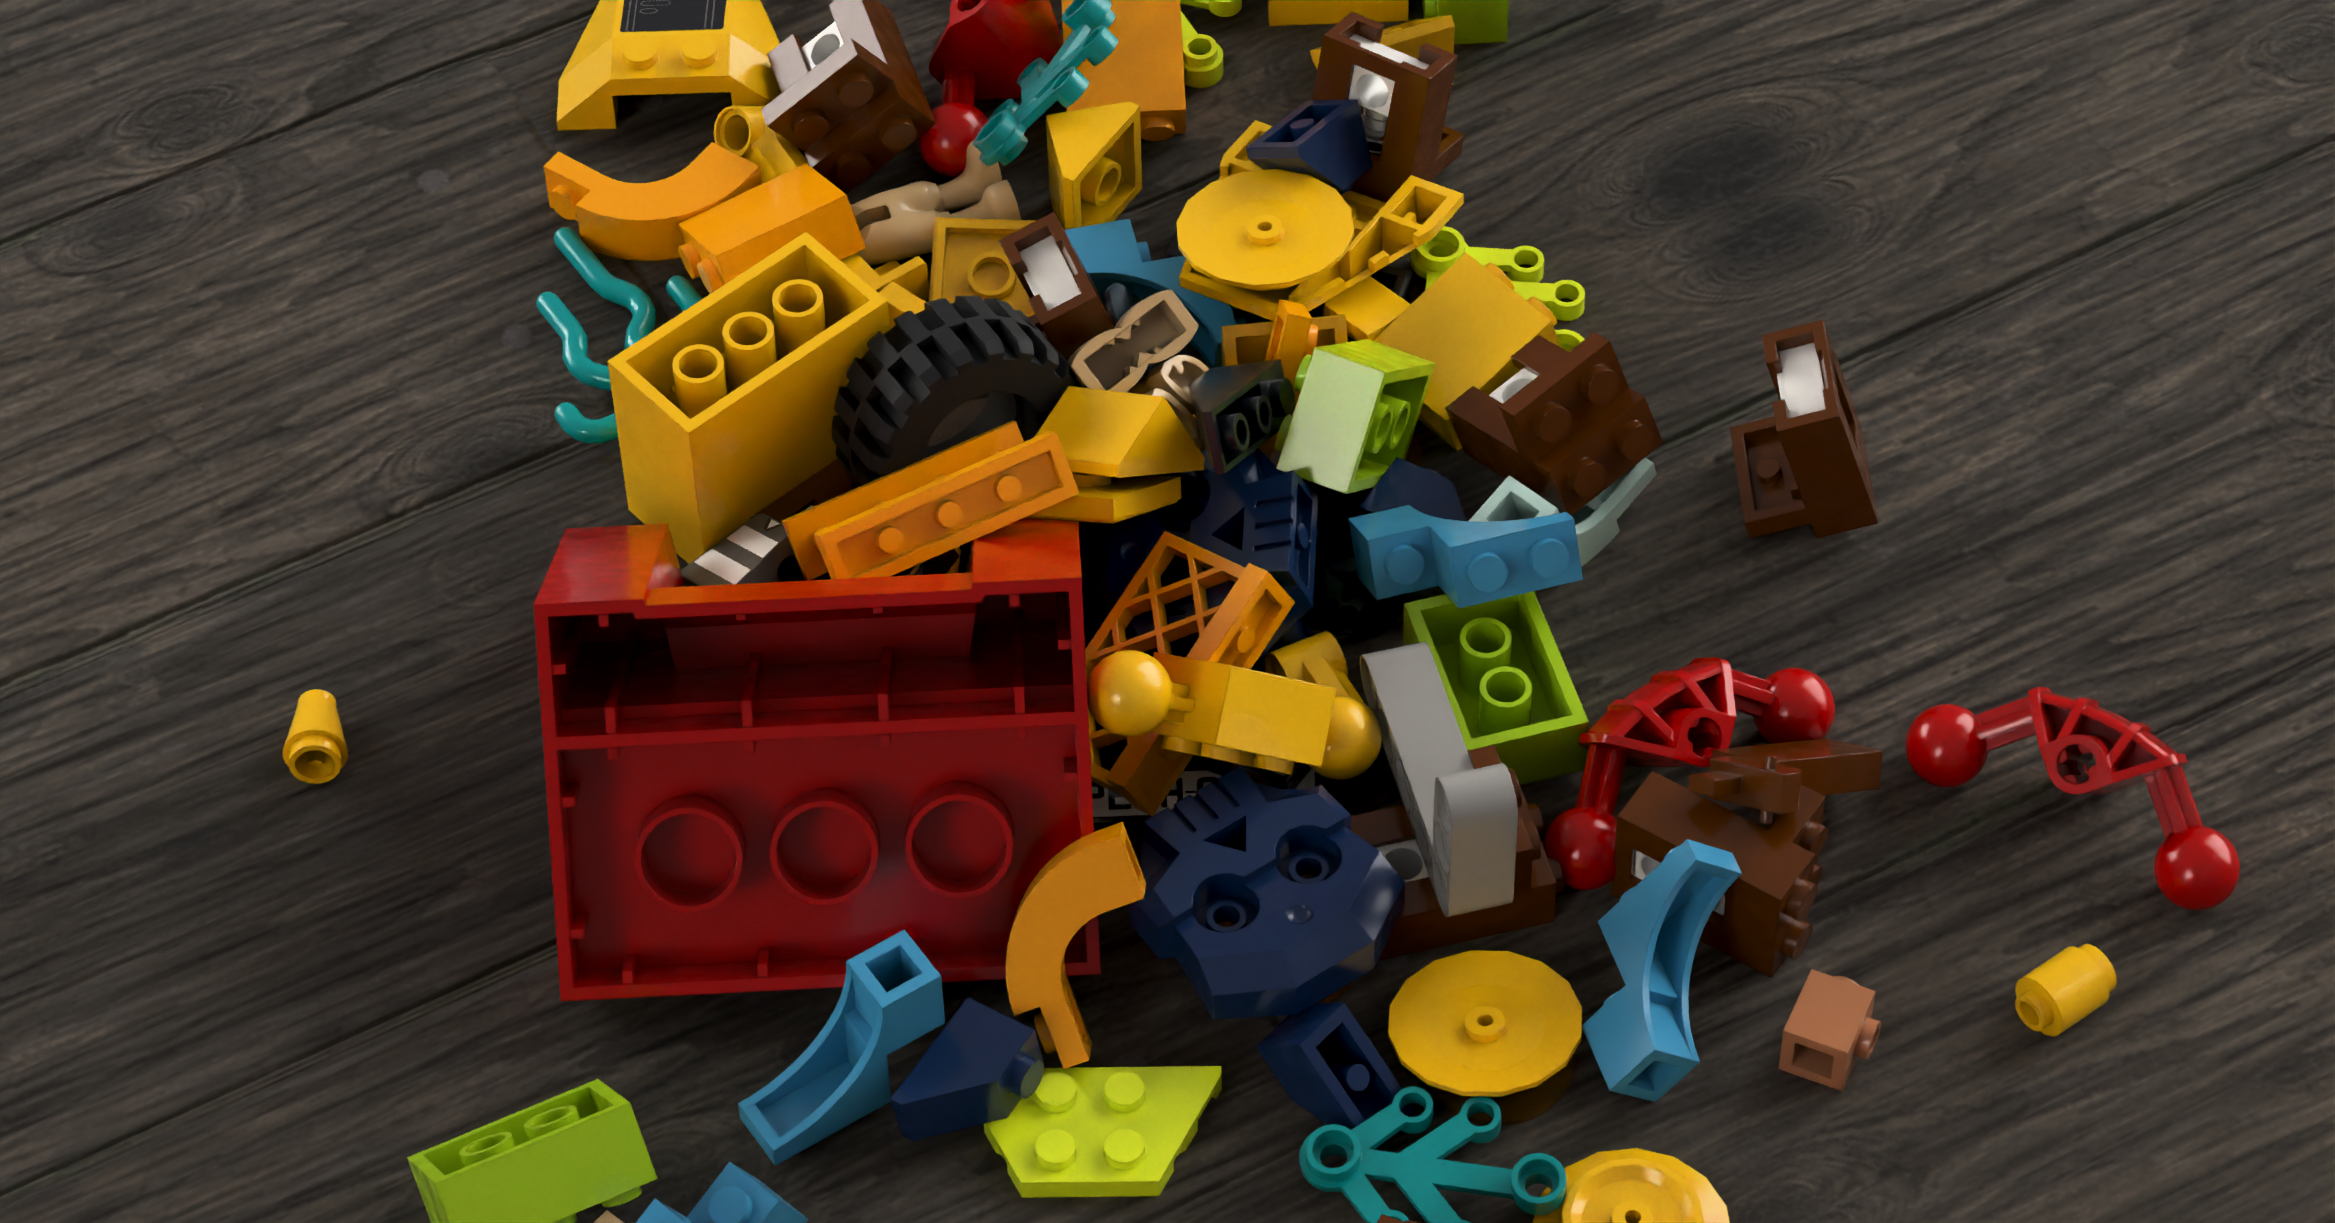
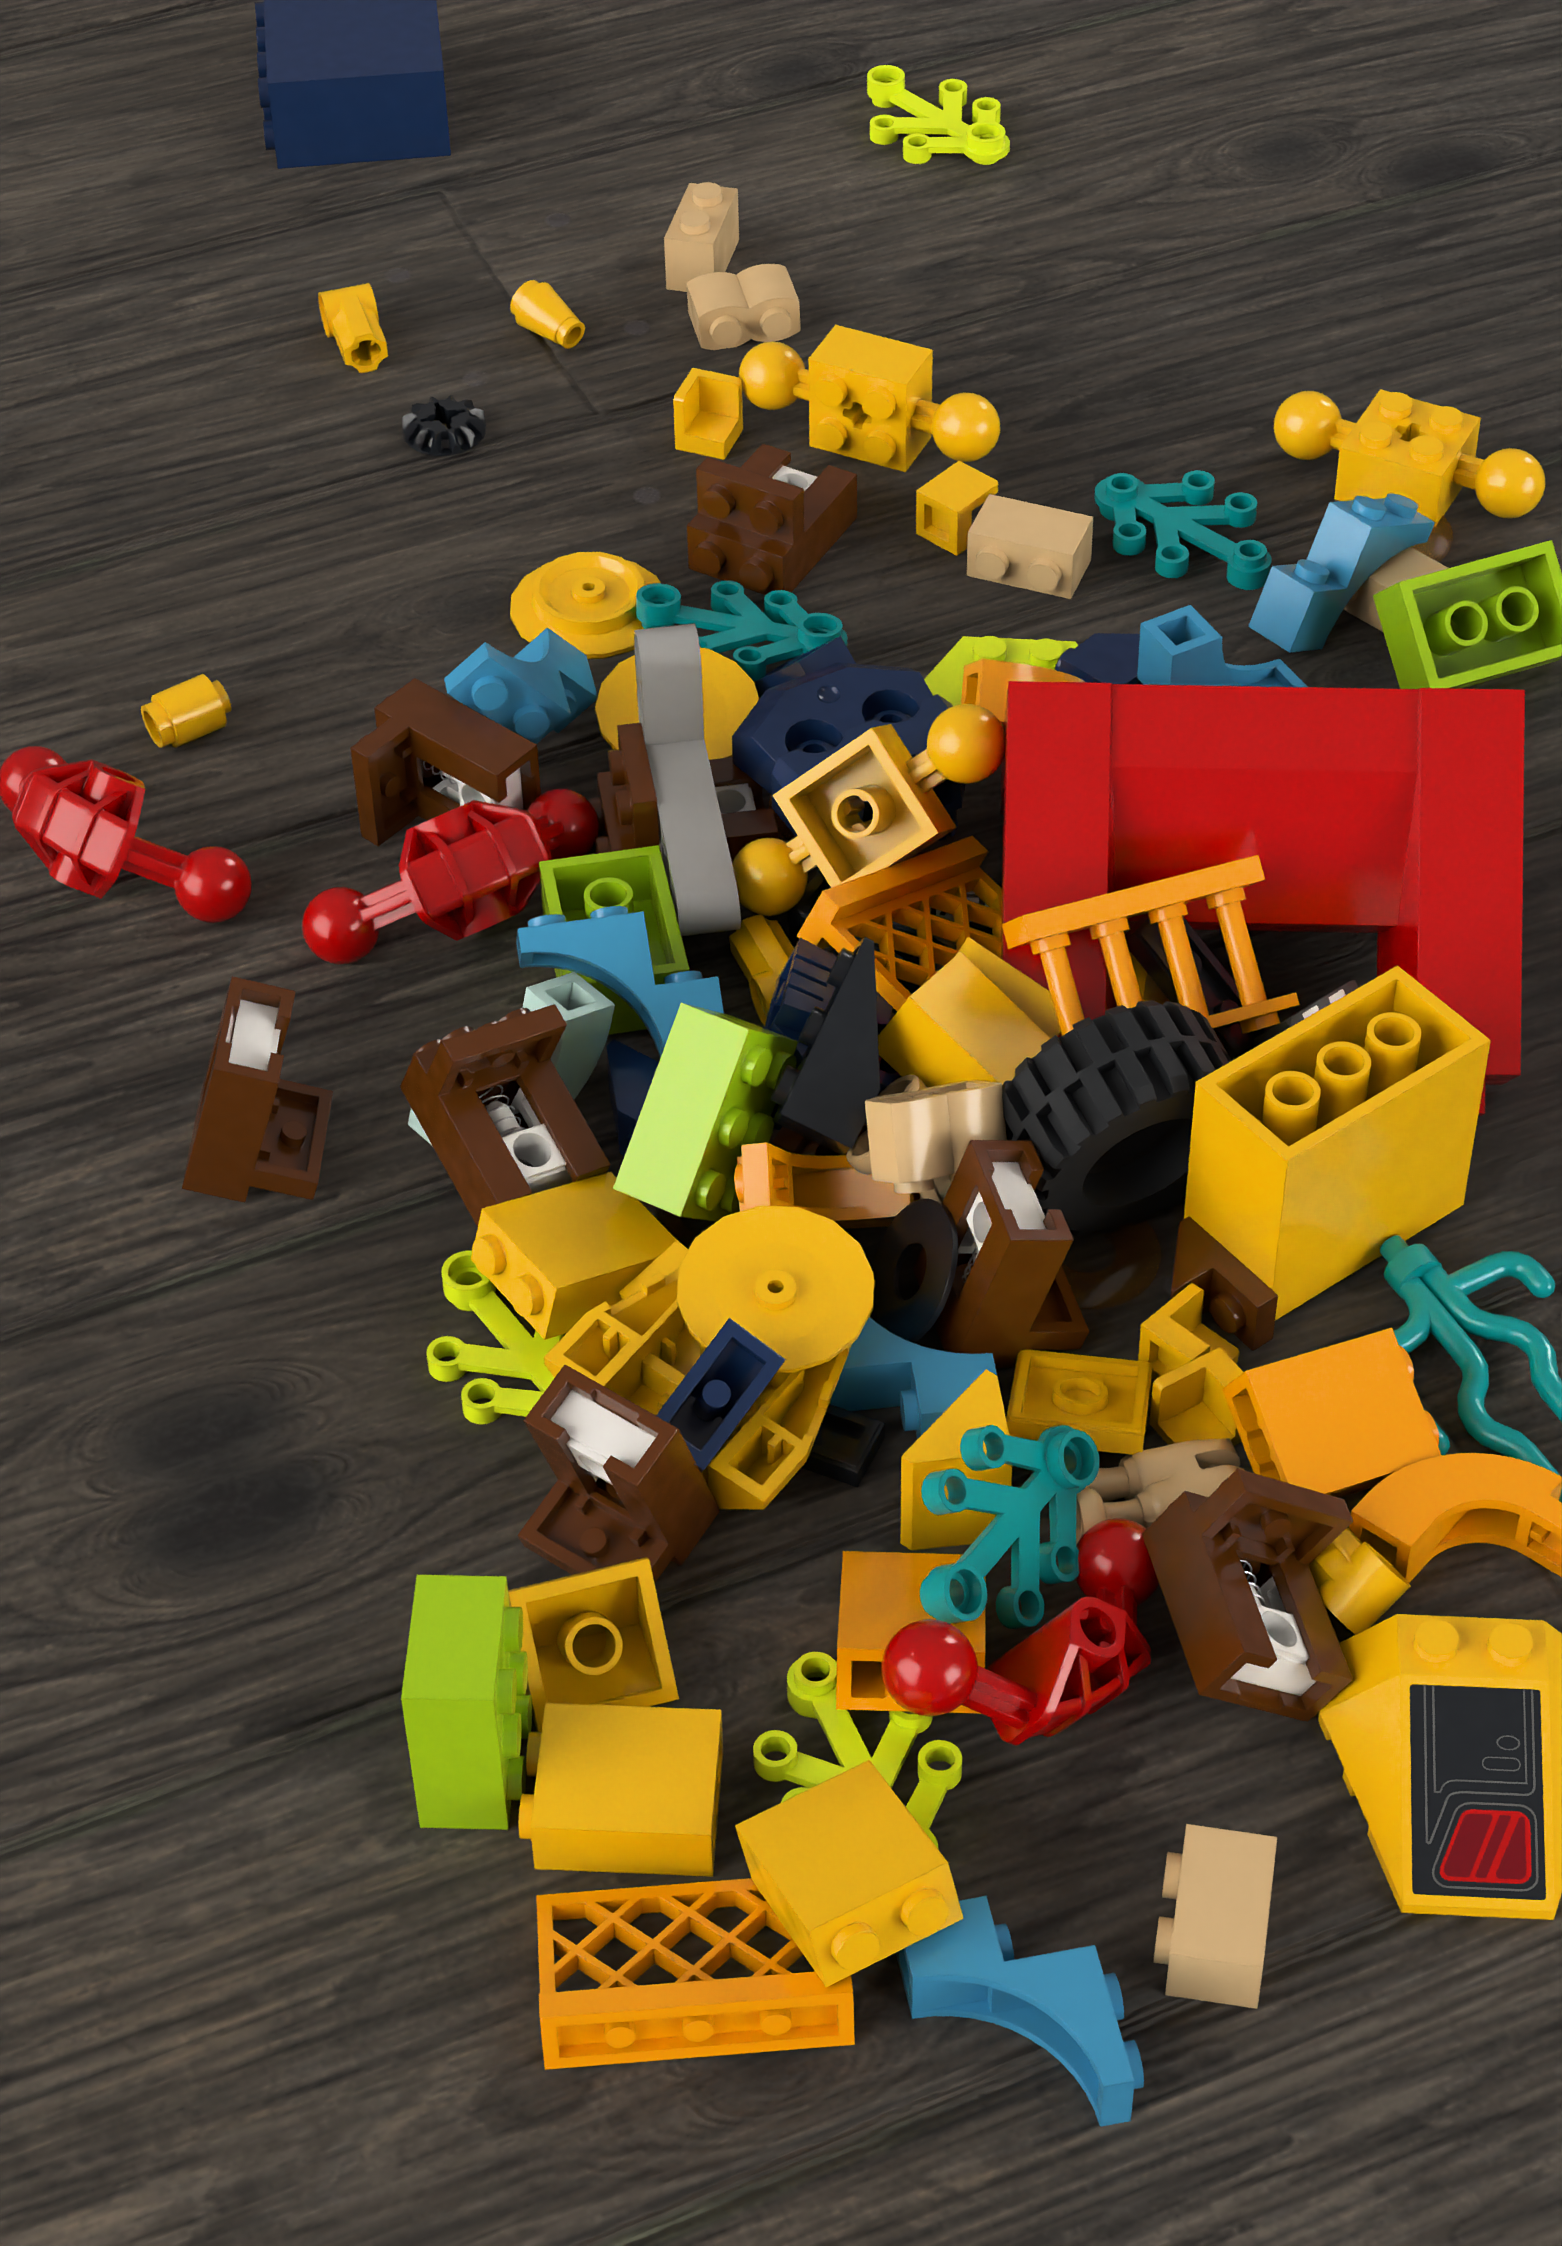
camera: 175 degrees left, 5 degrees down
reddish brown piece [1688,738,1883,824] -> none
nougat brick [1778,969,1881,1091] -> none

